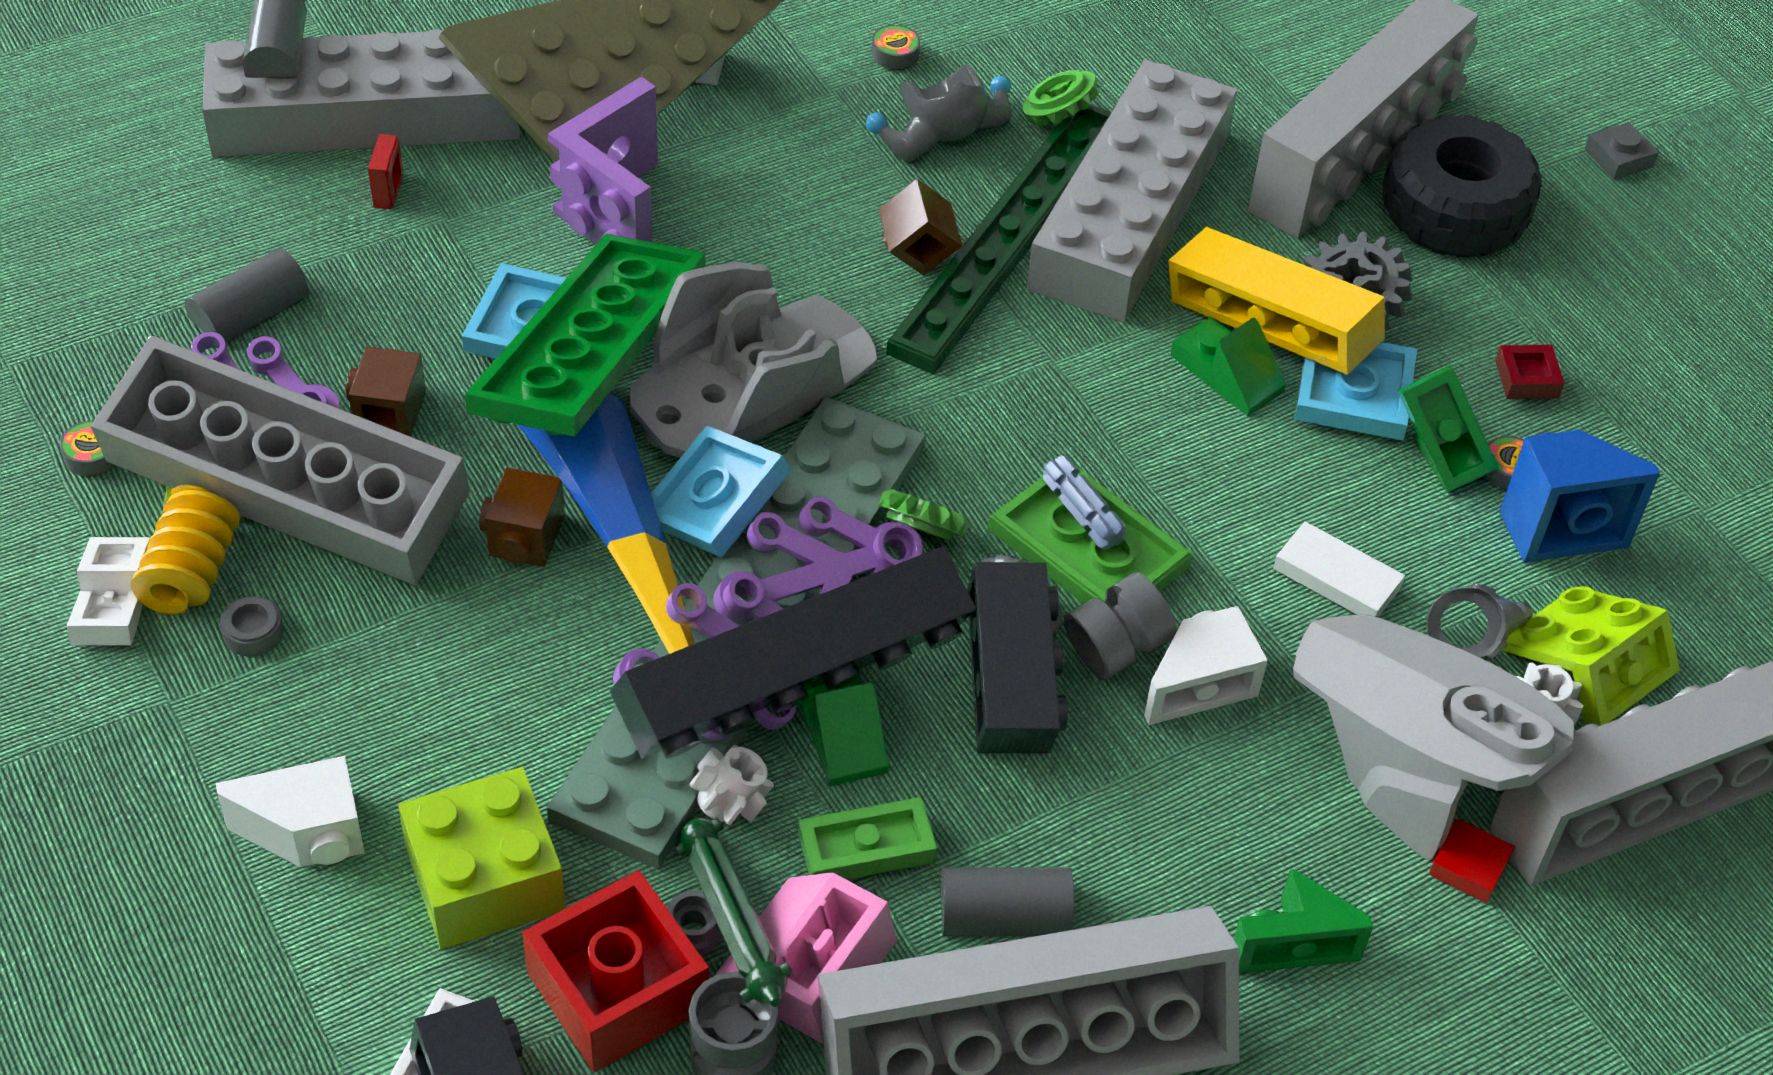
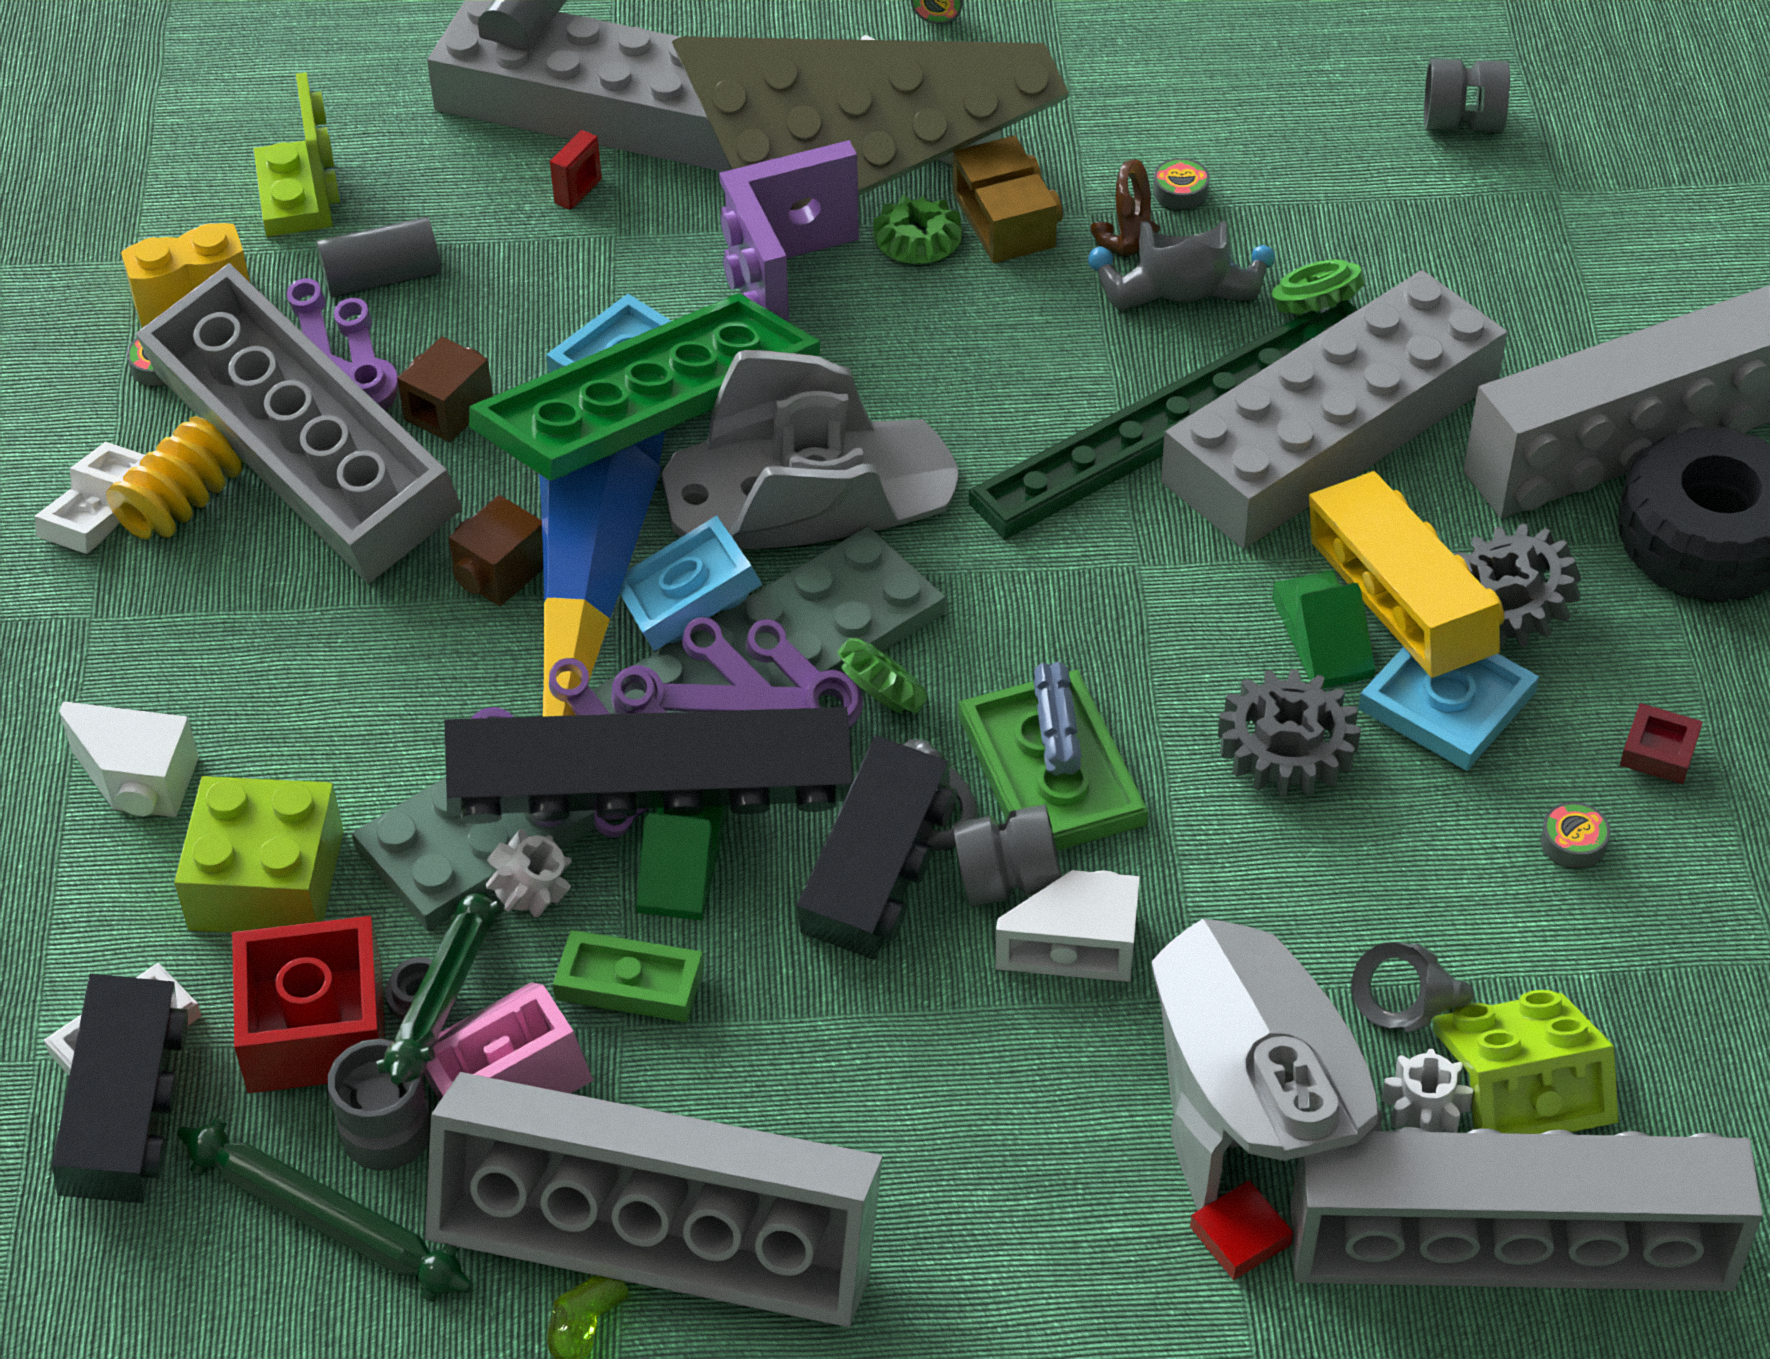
camera: 30 degrees right, 0 degrees up
dark grey tile [220,596,284,656] -> none
reddish brown brick [879,179,962,276] -> none
dark grey brick [940,867,1074,936] -> none
green slope [1234,869,1373,974] -> none
white tile [1273,521,1405,618] -> none
green slope [1397,366,1499,492] -> none
blue slope [1499,430,1660,563] -> none
none -> yellow brick [121,223,250,328]
none -> lime bracket [253,72,340,237]
none -> bright green gear [873,194,963,264]
none -> pearl gold piece [953,135,1063,264]
none -> reddish brown piece [1090,159,1160,257]
none -> dark grey gear [1218,669,1361,797]

